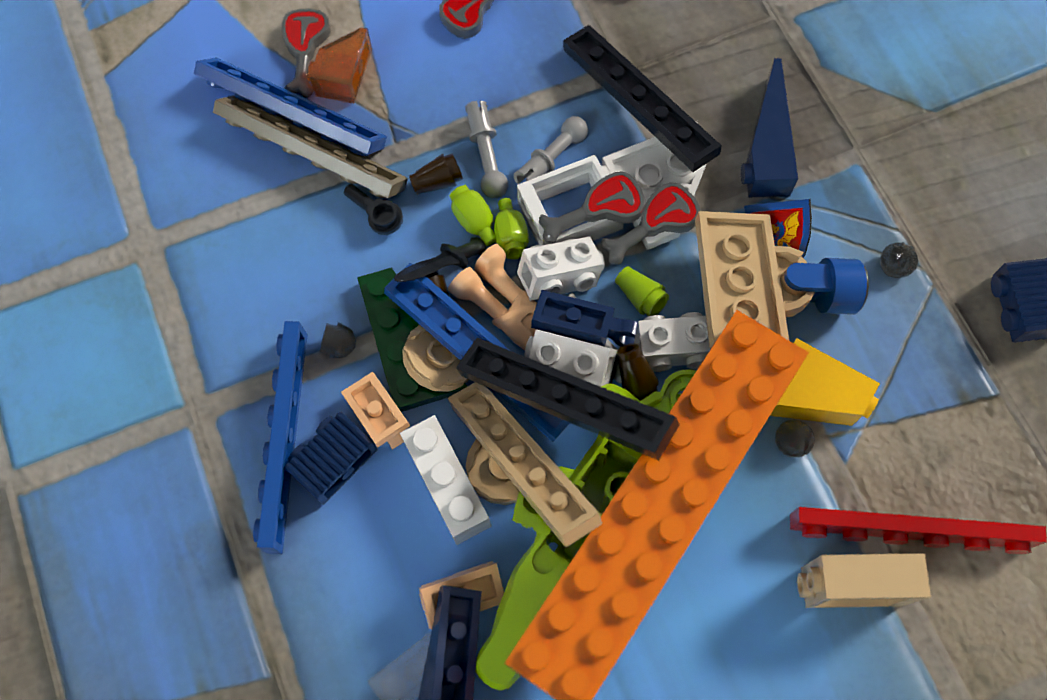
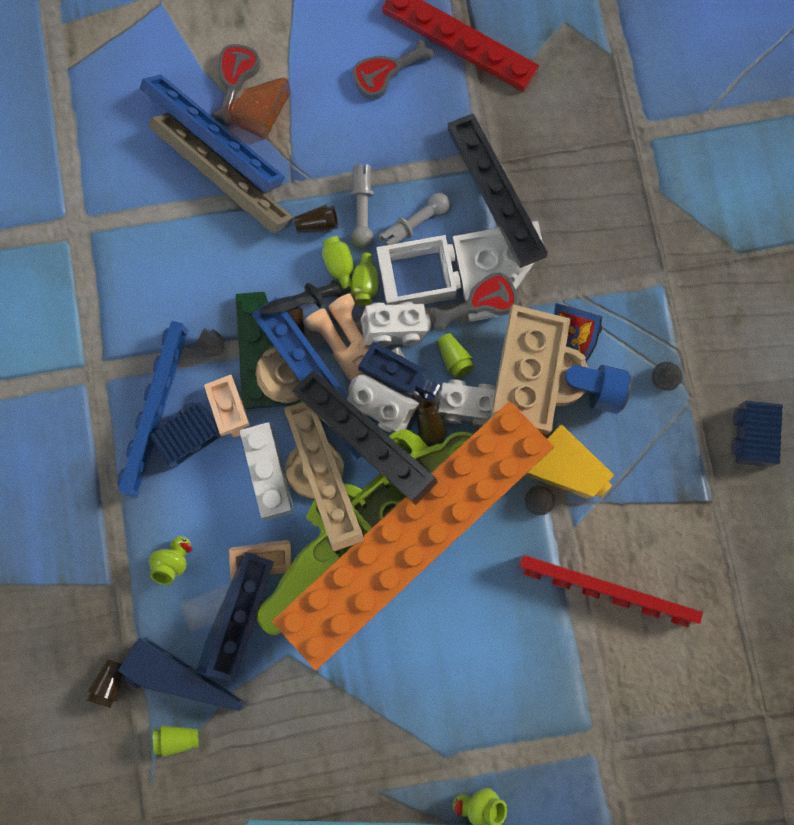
camera: 15 degrees right, 10 degrees up
black plate [344,184,404,235] -> none
dark grey piece [538,171,645,243] -> none
dark blue slope [741,58,798,198] -> none
tan window [797,553,931,608] -> none
none -> lime animal [149,536,192,585]

